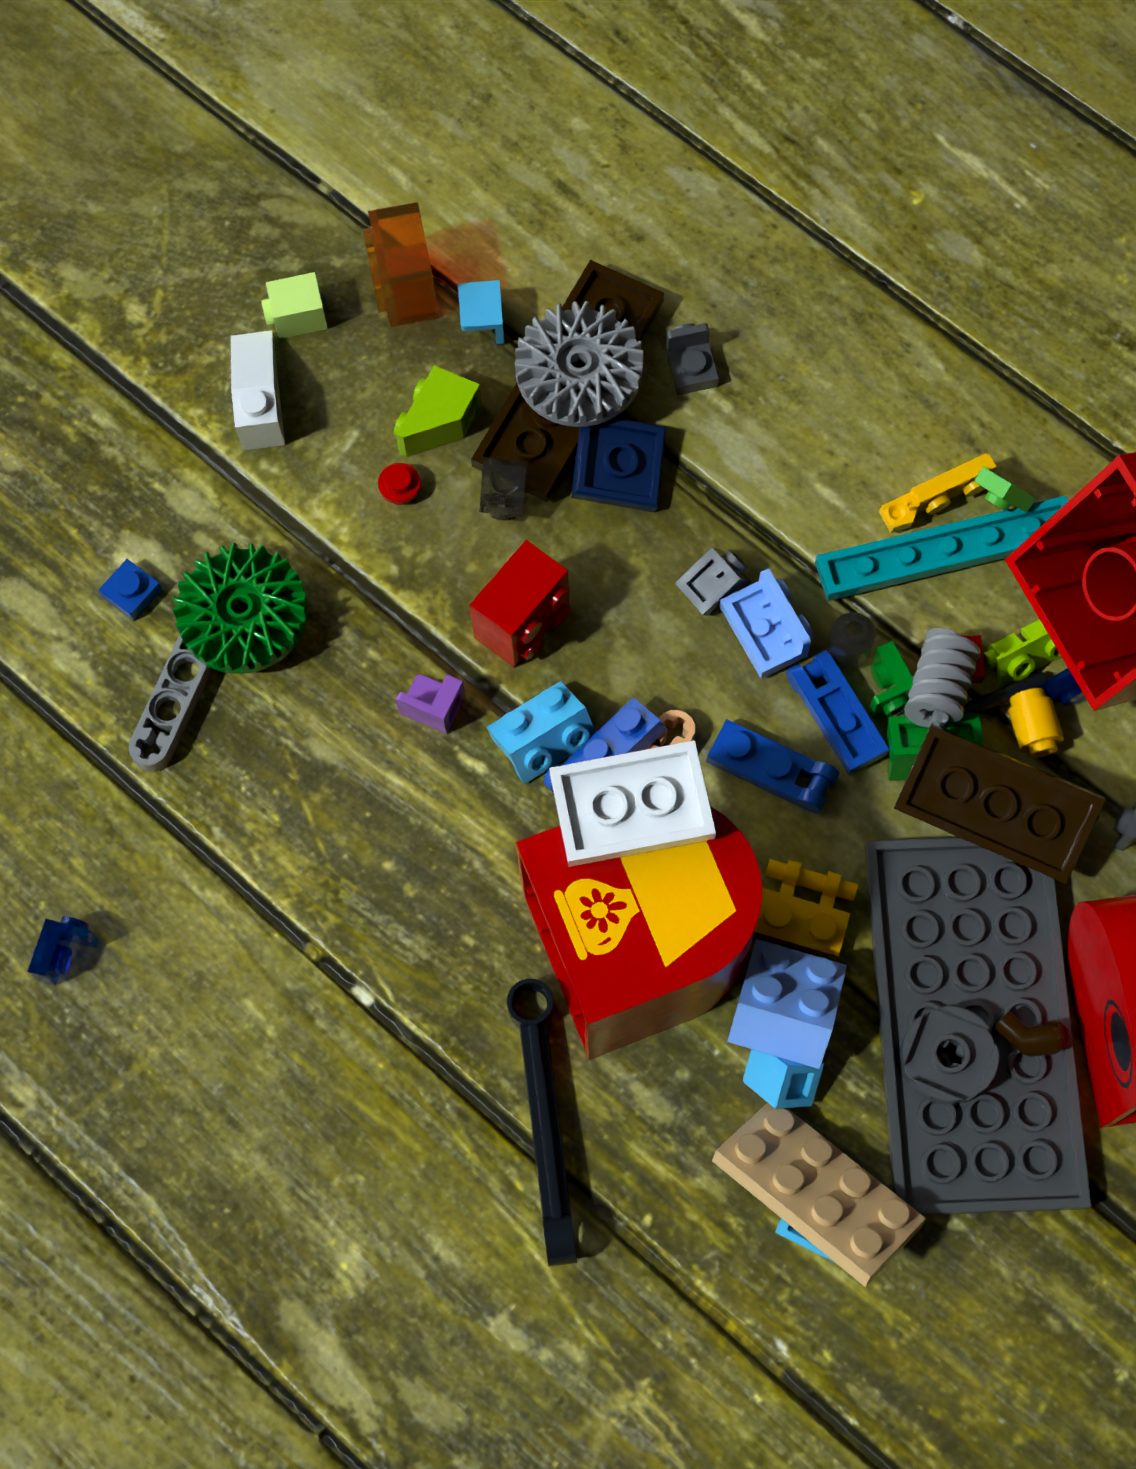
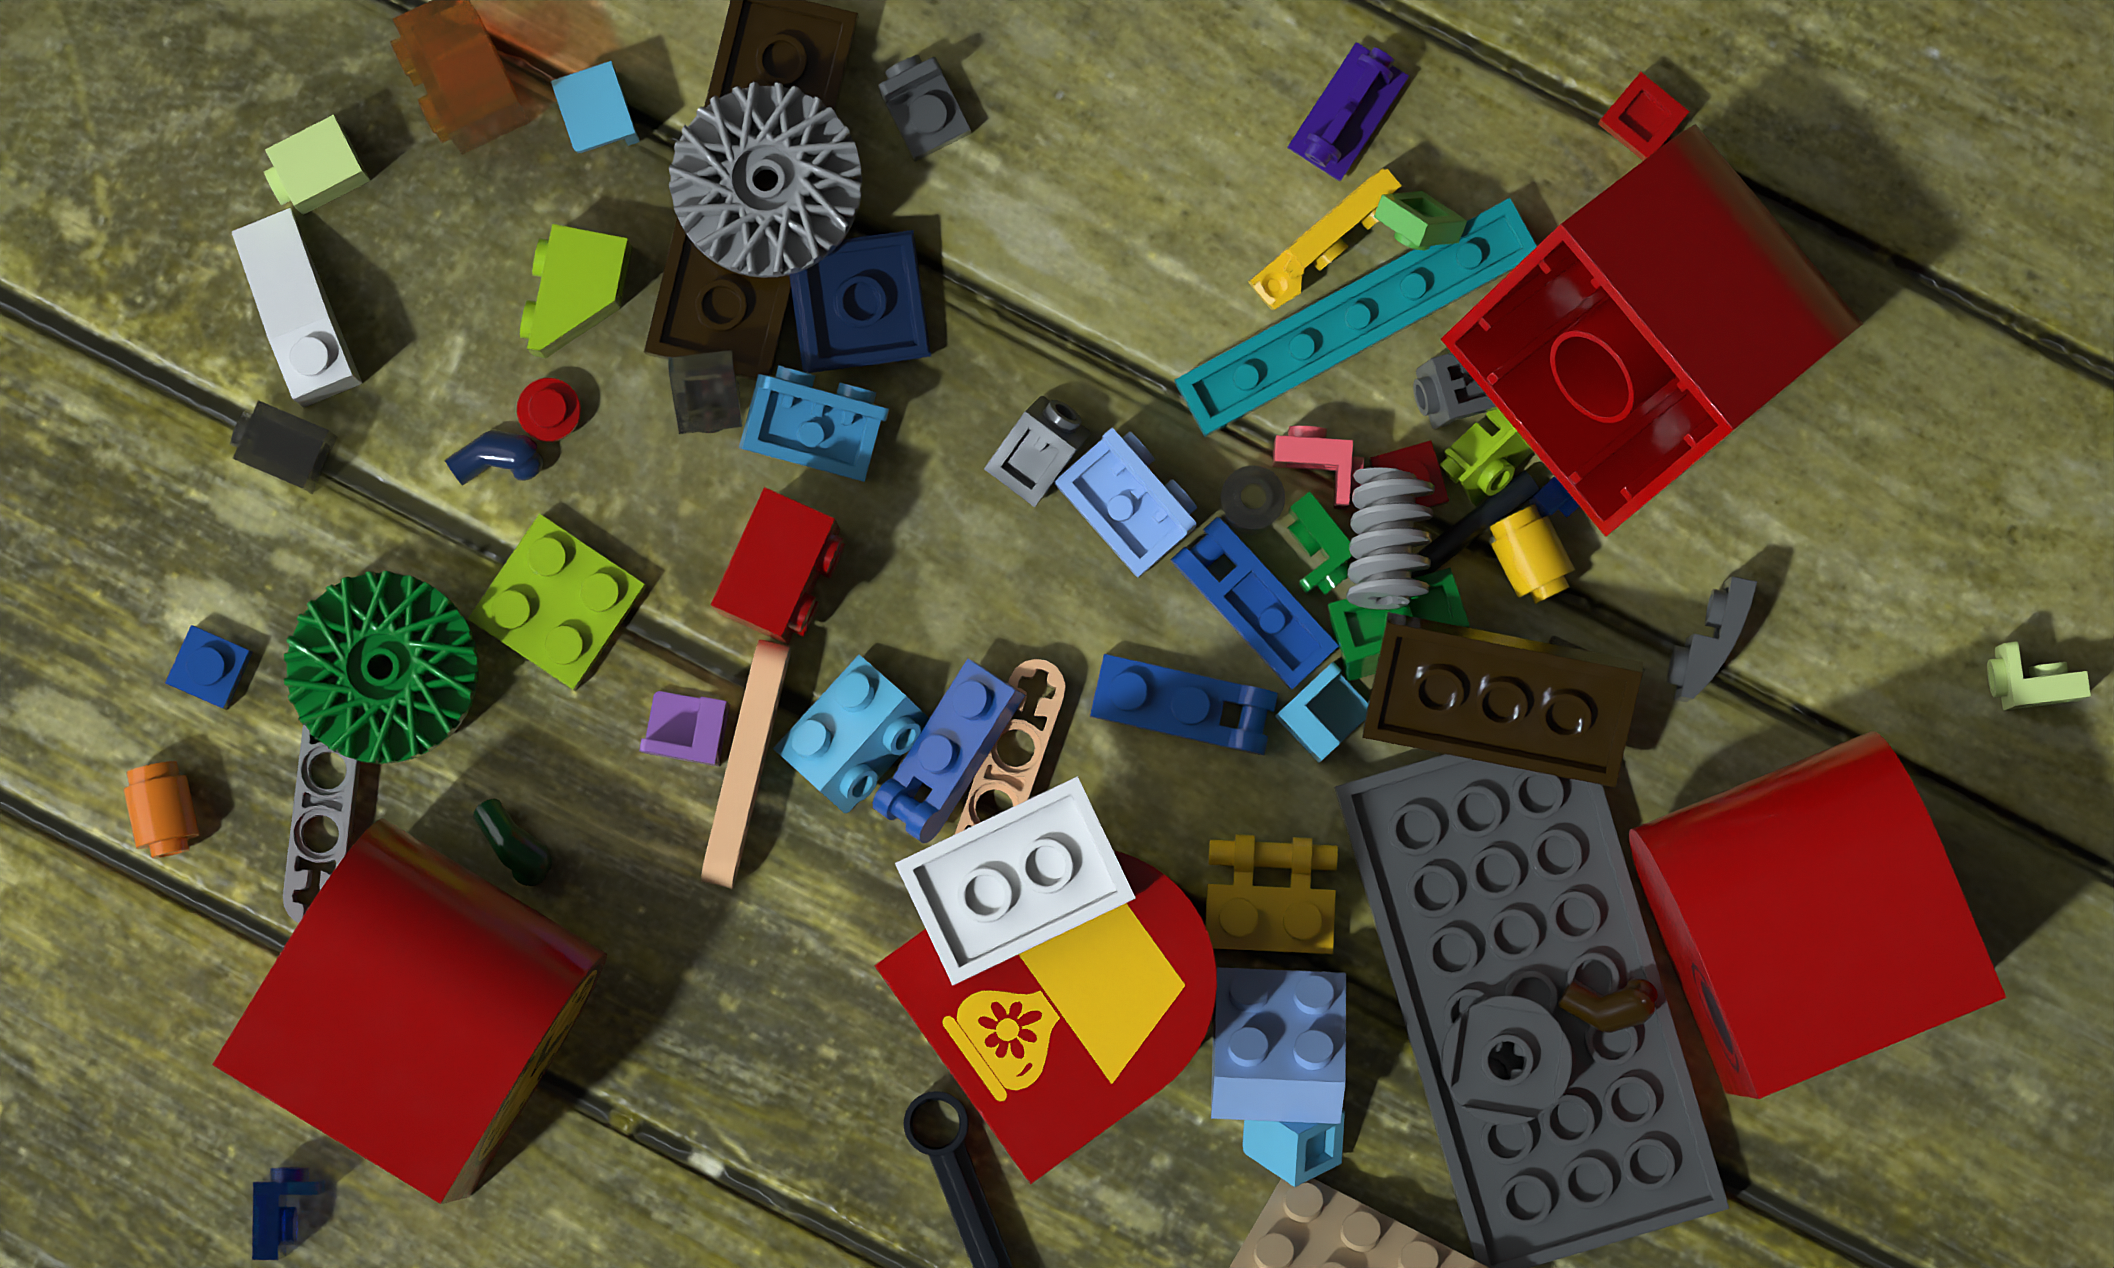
camera: 15 degrees left, 15 degrees up
none -> orange brick [123,761,200,859]
none -> red brick [212,818,607,1204]
none -> clear smoke brick [230,400,337,494]
none -> dark blue arm [445,430,543,486]
none -> lime plate [468,513,647,691]
none -> dark green arm [473,798,552,886]
none -> light nougat beam [701,639,791,889]
none -> dark azure bracket [739,366,889,482]
none -> coral bracket [1272,426,1364,509]
none -> medium azure panel [1275,662,1368,763]
none -> dark purple hinge [1287,42,1409,182]
none -> dark grey bracket [1413,353,1498,429]

